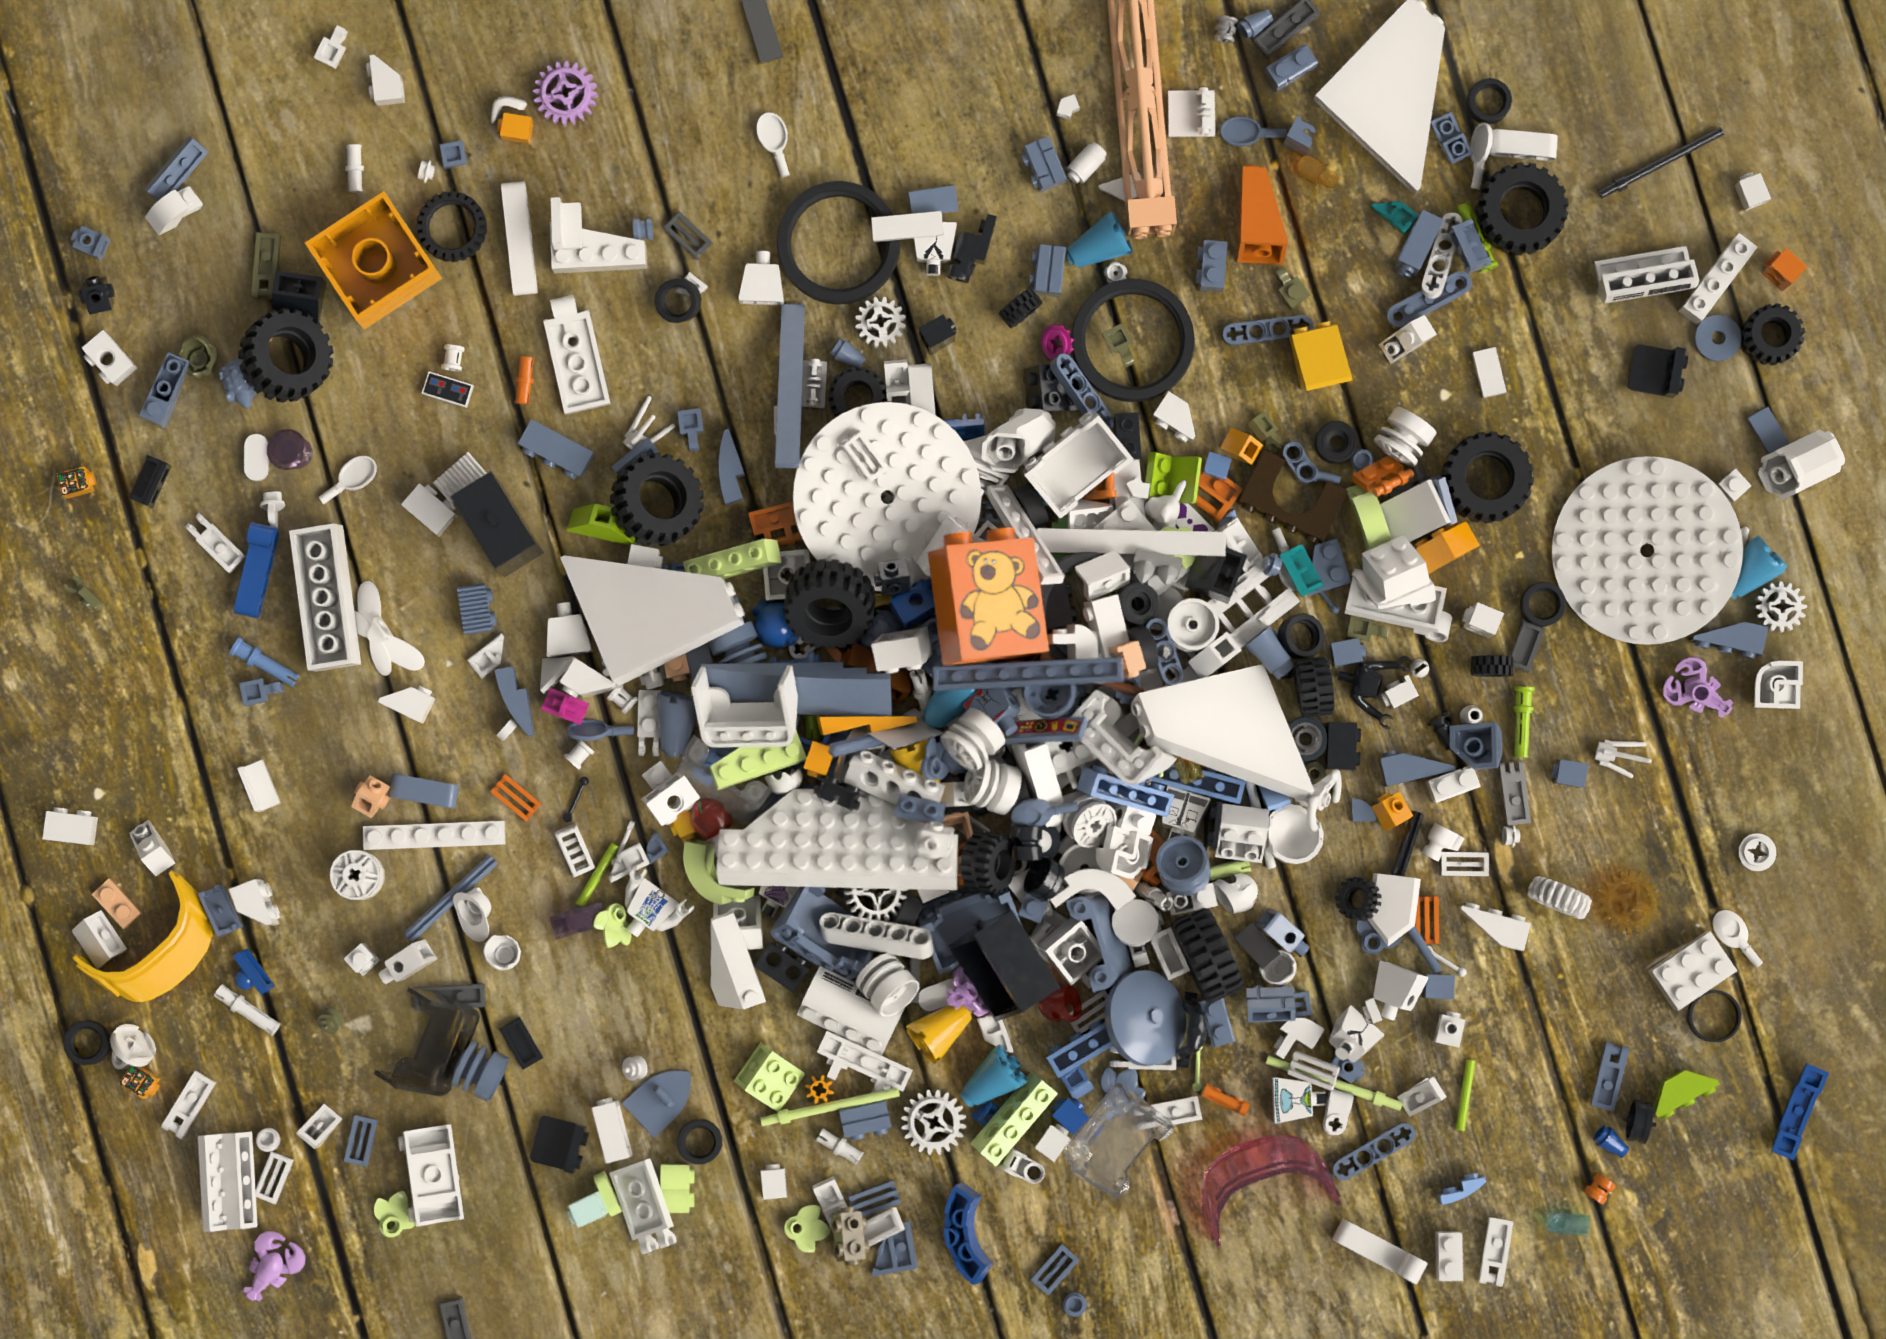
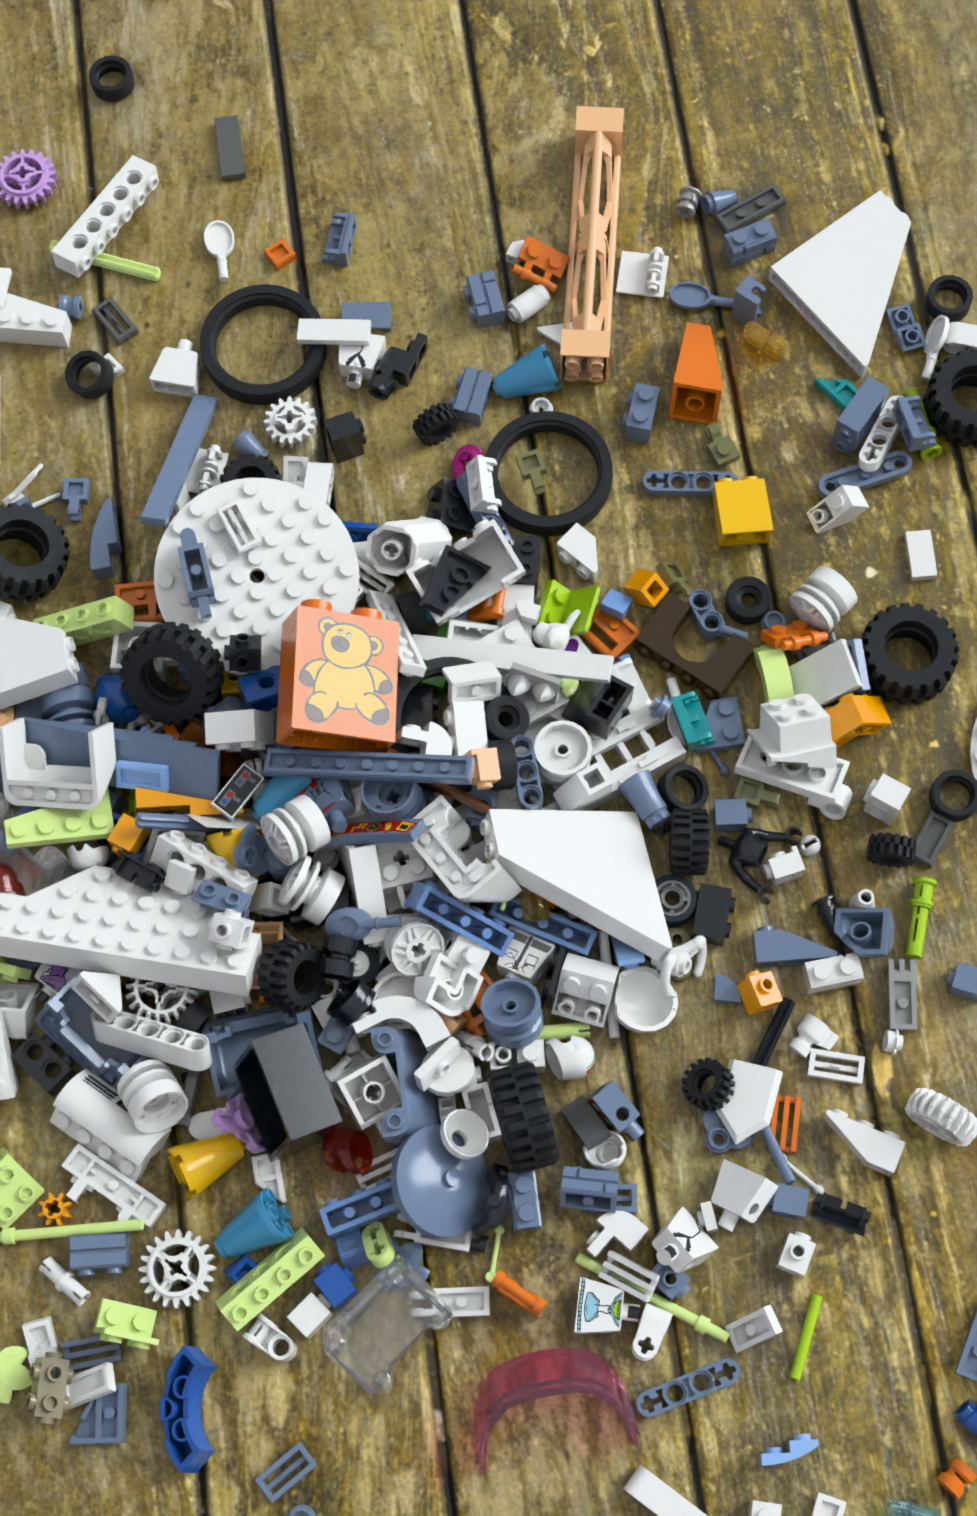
camera: 15 degrees right, 15 degrees down
none -> yellowish green axle [49,240,161,282]
none -> white brick [51,155,159,278]
none -> white slope [70,971,122,1024]
none -> yellowish green bracket [93,1298,159,1350]
none -> light grey piece [94,697,109,726]
none -> light blue tile [115,760,170,793]
none -> white tile [164,858,197,895]
none -> sand blue hinge [177,528,216,620]
none -> tile [211,763,265,821]
none -> orange tile [263,238,297,271]
none -> sand blue hinge [322,212,357,266]
none -> yellowish green beam [362,1221,395,1268]
none -> white plate [414,1036,461,1092]
none -> black wing [419,544,492,617]
none -> white piece [440,1109,489,1160]
none -> white hinge [466,455,502,514]
none -> orange plate [511,236,570,293]
none -> black hinge [810,1192,871,1237]

